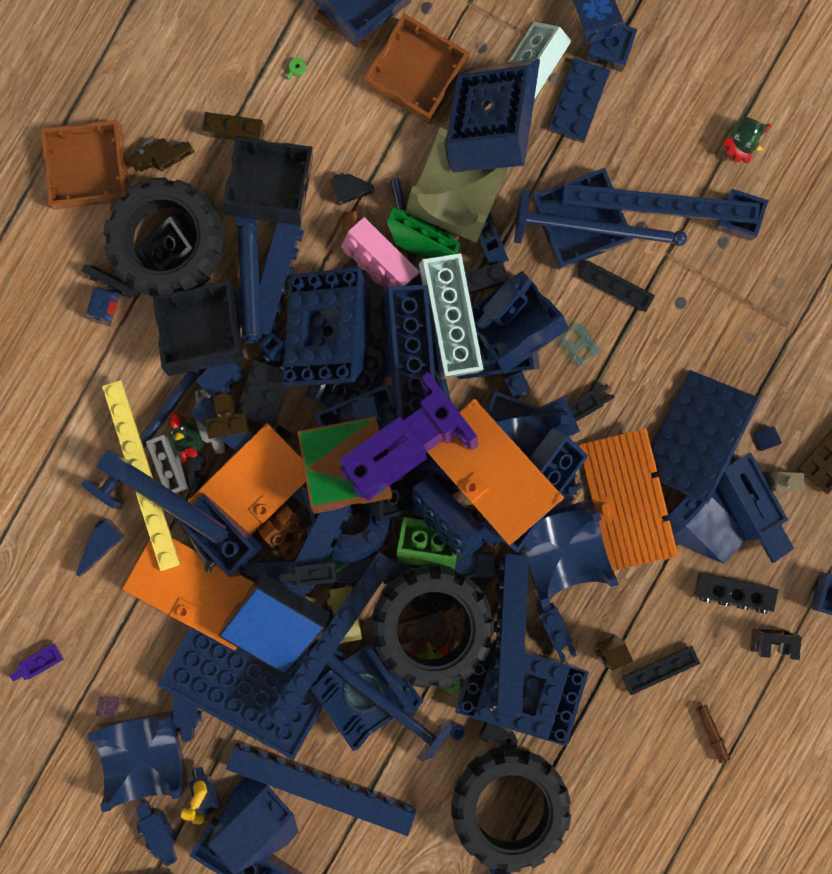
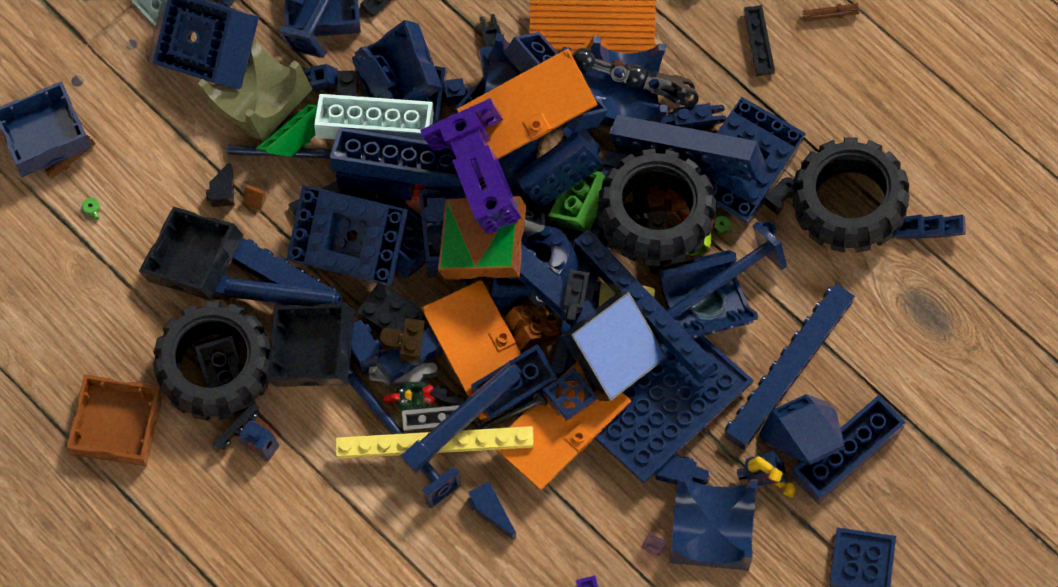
camera: 70 degrees left, 20 degrees down
dark brown plate [130,138,195,172] -> none
dark blue hinge [136,800,177,867] -> none
dark brown brick [202,112,265,141] -> none
dark blue brick [258,333,285,367] -> none
bright pink brick [341,217,419,291] -> none
dark orange tile [364,13,470,124] -> none
clear light blue piece [559,323,602,367] -> none
dark brown brick [595,635,634,671] -> none
none -> dark blue piece [543,367,598,421]
none -> black piece [572,48,699,107]

